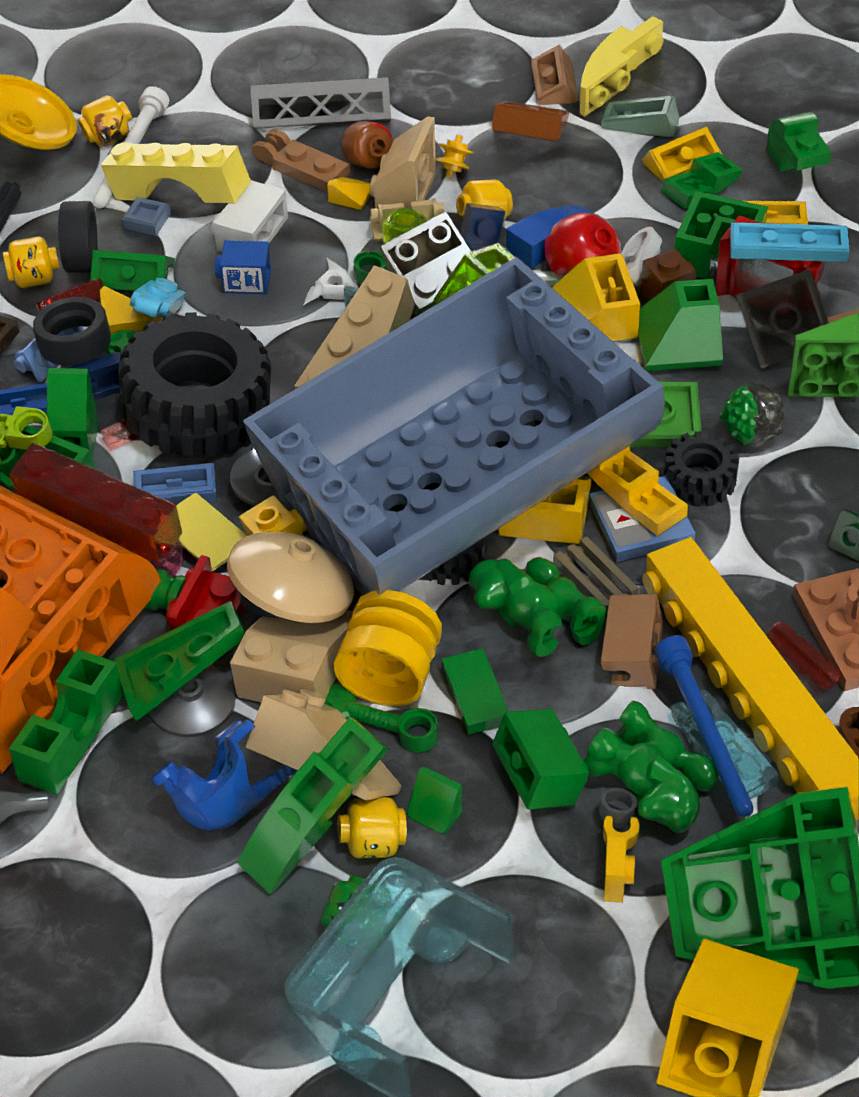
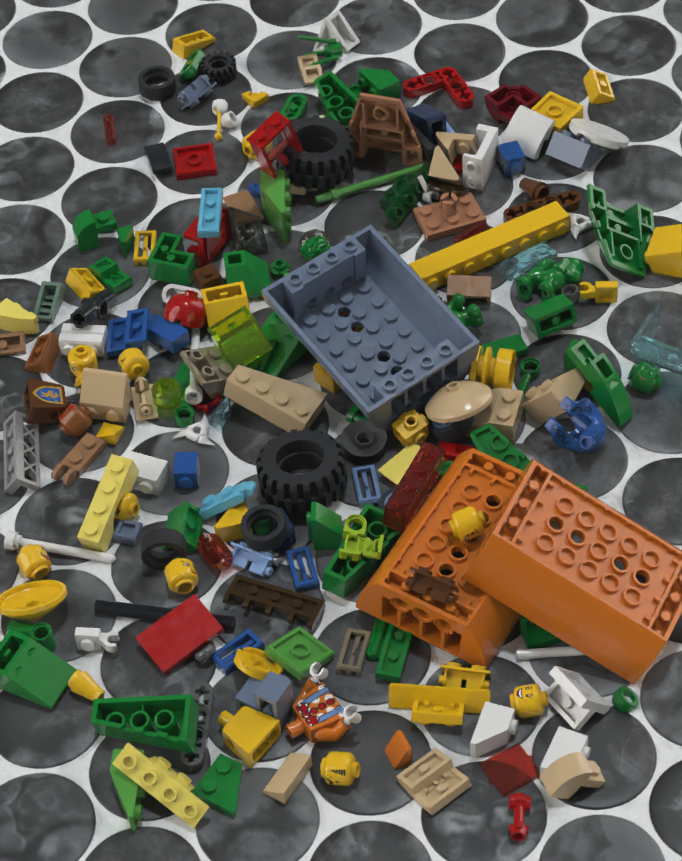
camera: 90 degrees left, 0 degrees up
dark blue bracket [460,203,505,264] -> none
blue piece [654,636,754,818] -> none
none -> reddish brown torso [24,378,78,424]
none -> white brick [58,323,108,357]
none -> yellow head [68,345,98,376]
none -> black piece [70,289,117,329]
none -> blue slope [106,308,150,358]
none -> yellow head [114,492,140,521]
none -> green slope [117,225,135,257]
none -> green plate [270,259,291,279]

